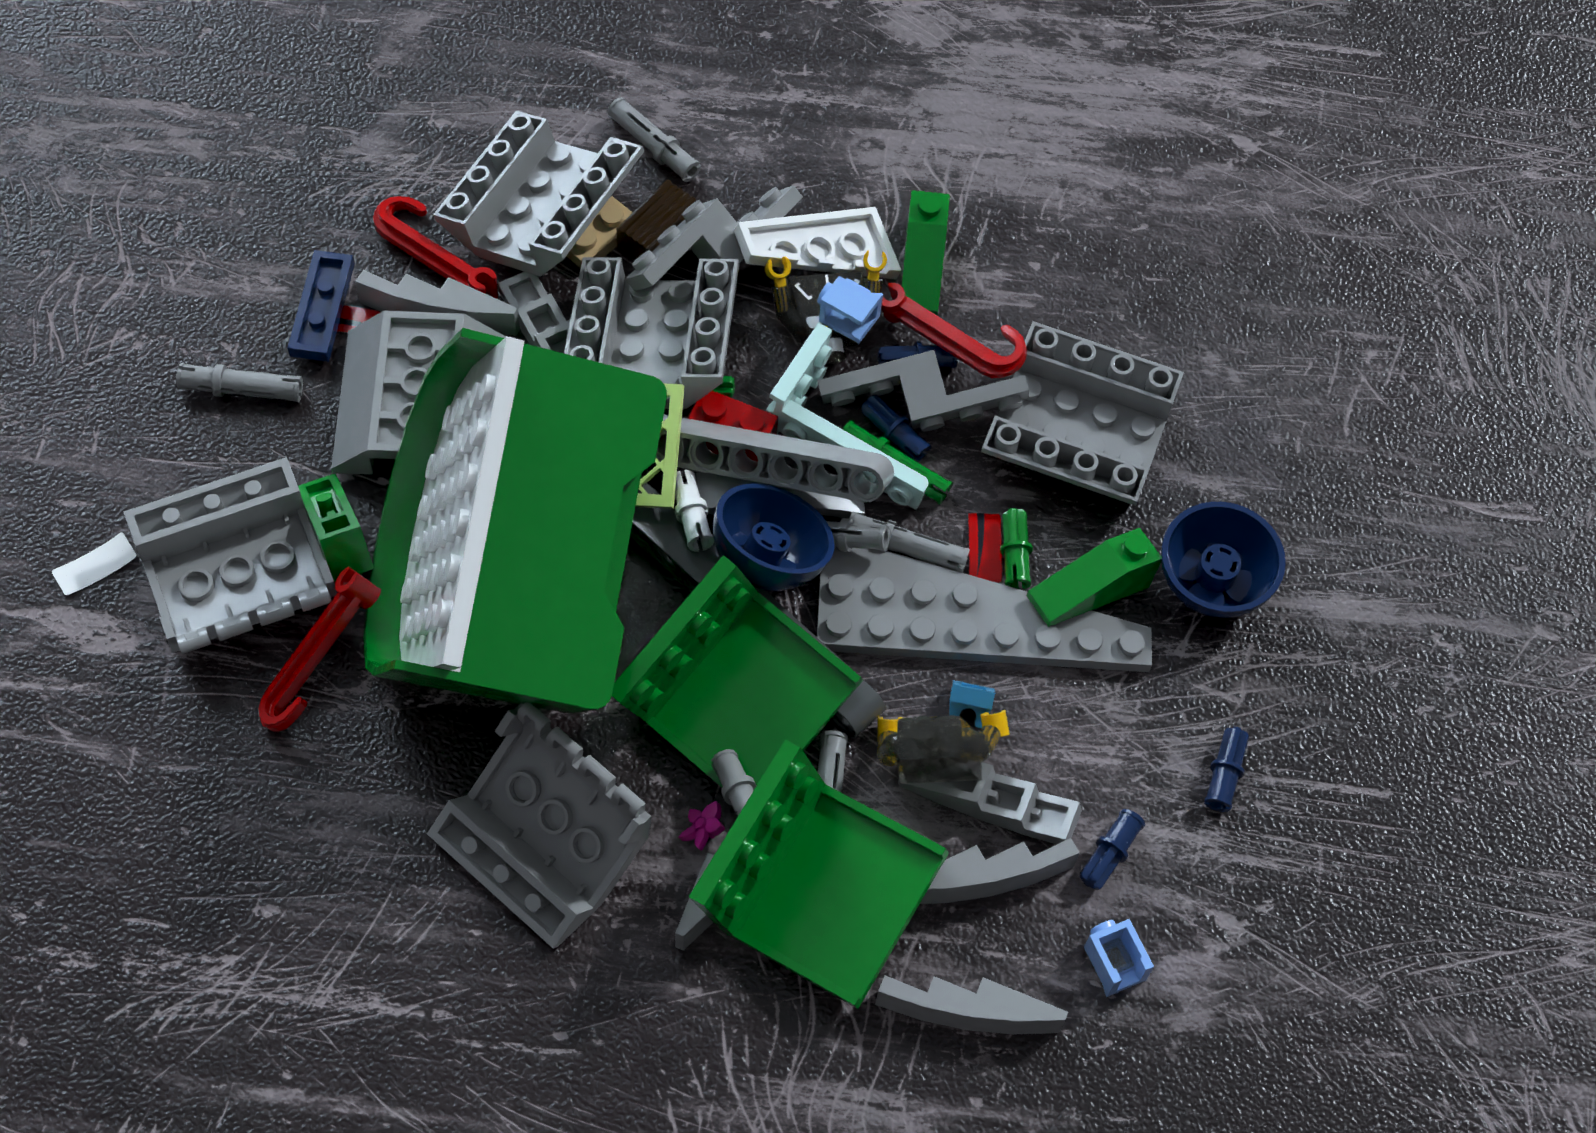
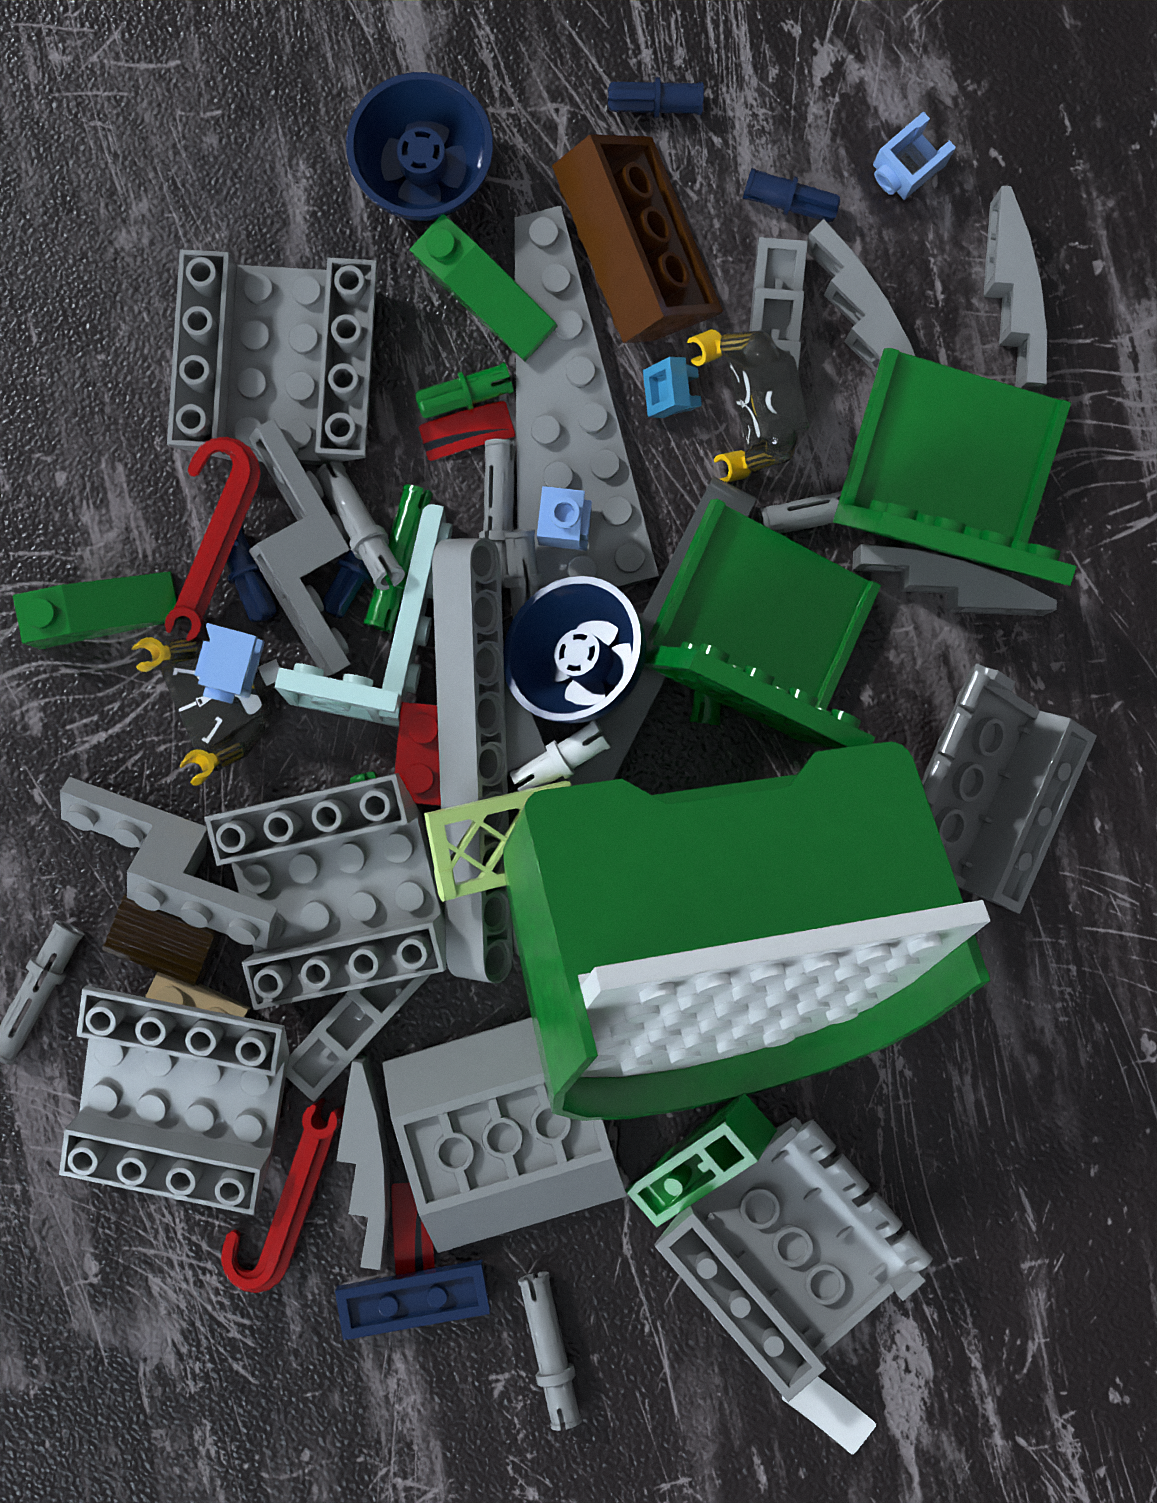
camera: 105 degrees left, 25 degrees up
red piece [258,567,381,732] -> none
dark pink plant [678,801,725,851] -> none
light grey pin [711,749,757,817] -> none
white wing [734,207,902,279] -> none
none -> light grey pin [315,461,405,590]
none -> light blue window [537,486,592,551]
none -> reddish brown slope [552,134,723,344]

